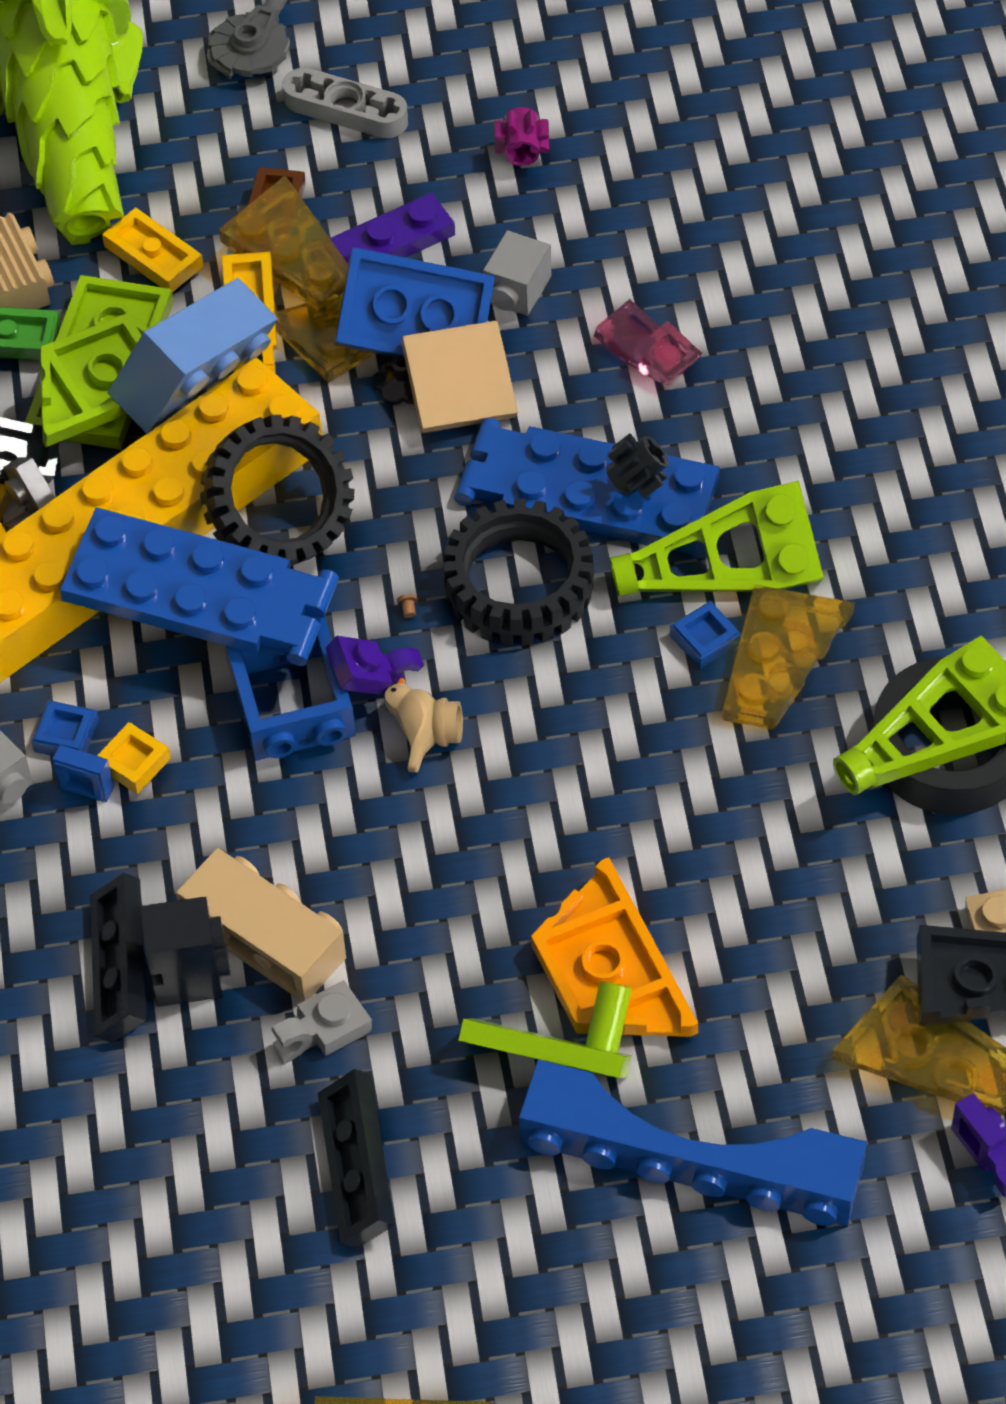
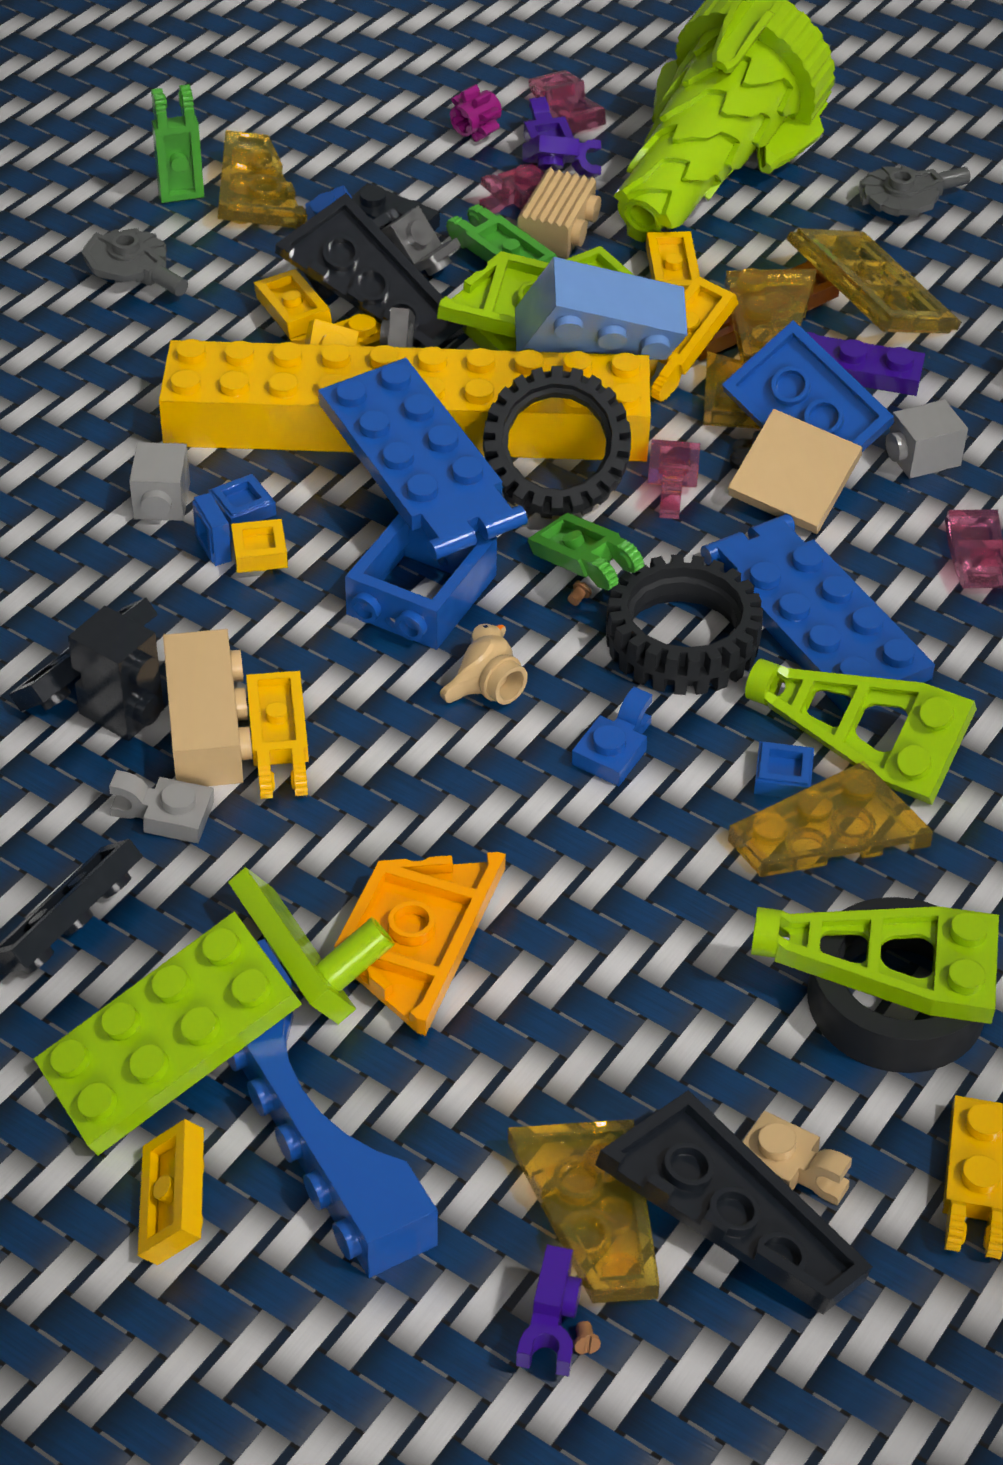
camera: 40 degrees right, 10 degrees down
light grey beam [282,68,408,138] -> none
dark purple plate [325,635,424,695] -> none
black gear [606,433,669,498] -> none
none -> lime plate [34,911,302,1156]
none -> yellow plate [138,1119,204,1265]
none -> yellow hinge [246,671,309,799]
none -> bright green hinge [527,512,645,591]
none -> blue plate [572,686,653,787]
none -> clear pink plate [647,439,700,519]
none -> clear yellow piece [786,228,962,334]

